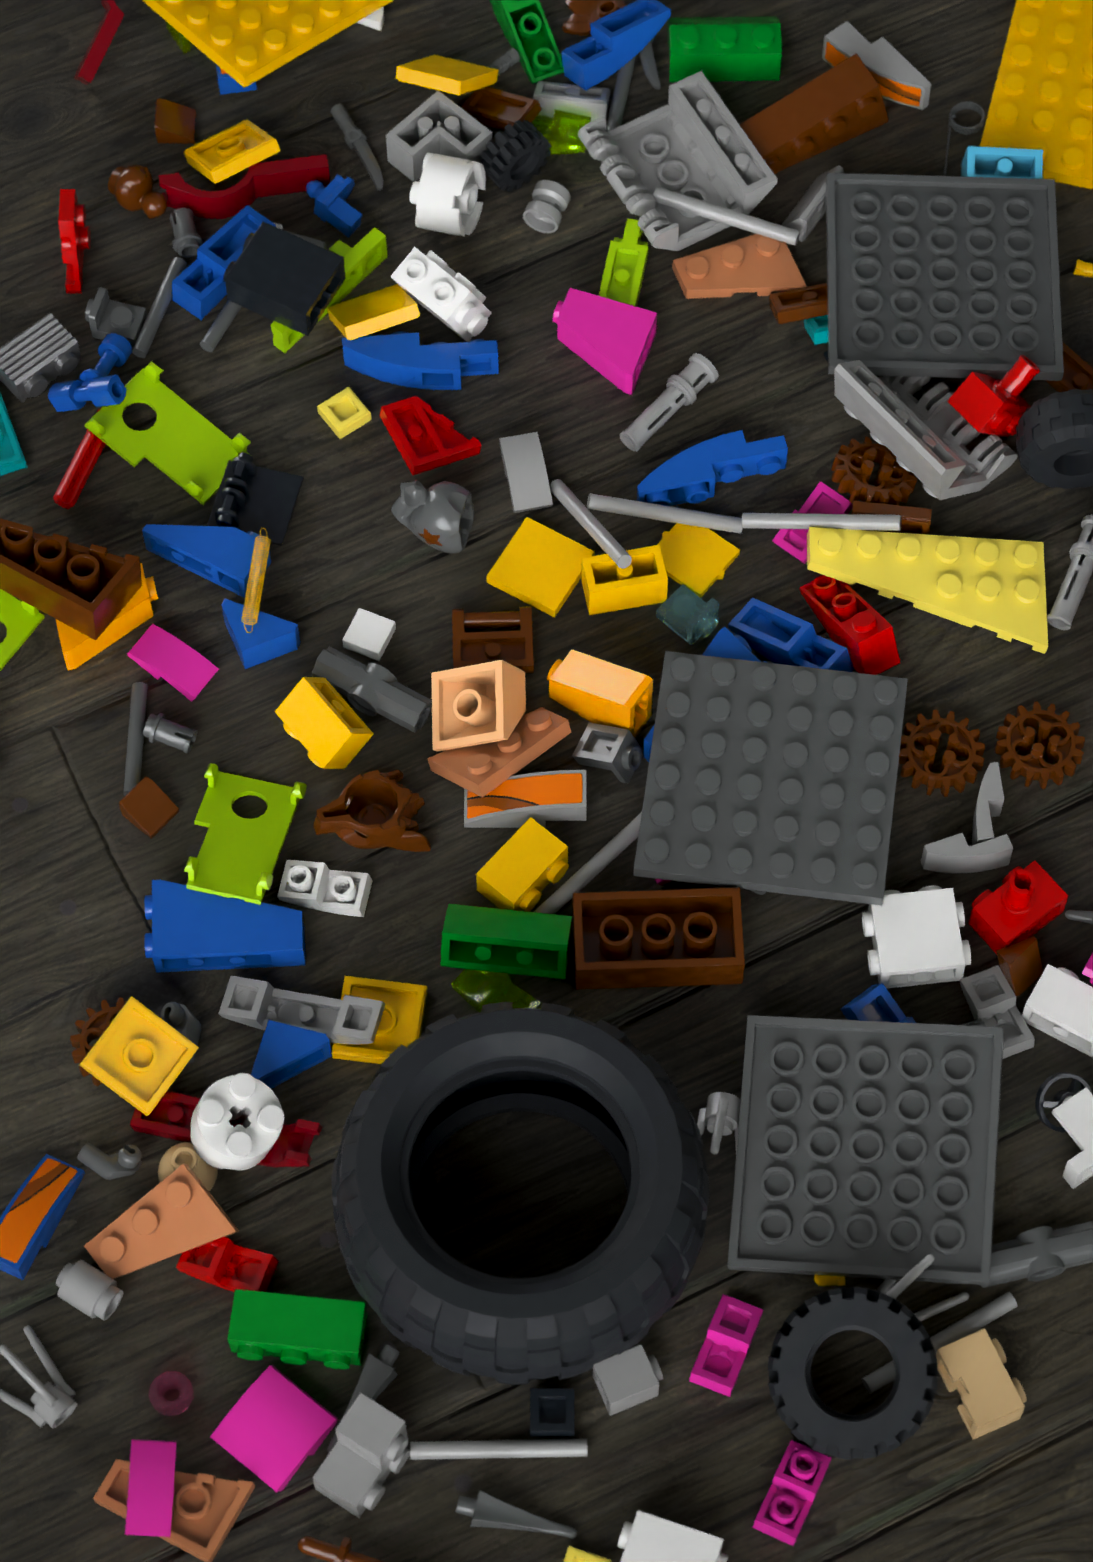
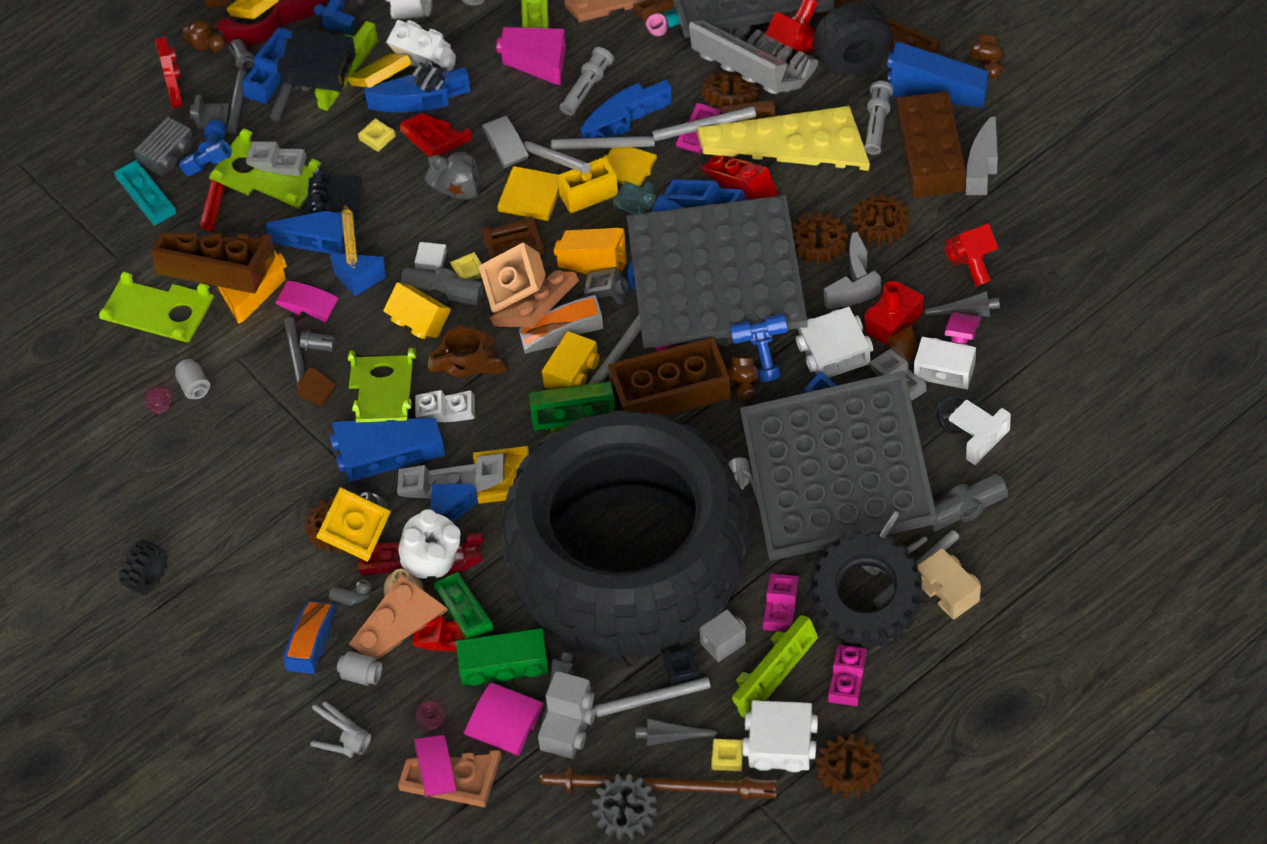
camera: 10 degrees left, 10 degrees down
none -> light grey slope [246,141,307,176]
none -> black gear [412,60,446,93]
none -> green tile [432,572,493,639]
none -> light yellow tile [450,252,482,281]
none -> bright pink hinge [646,14,668,37]
none -> reddish brown animal [726,355,759,401]
none -> blue bar [730,313,788,382]
none -> lime hinge [732,615,818,718]

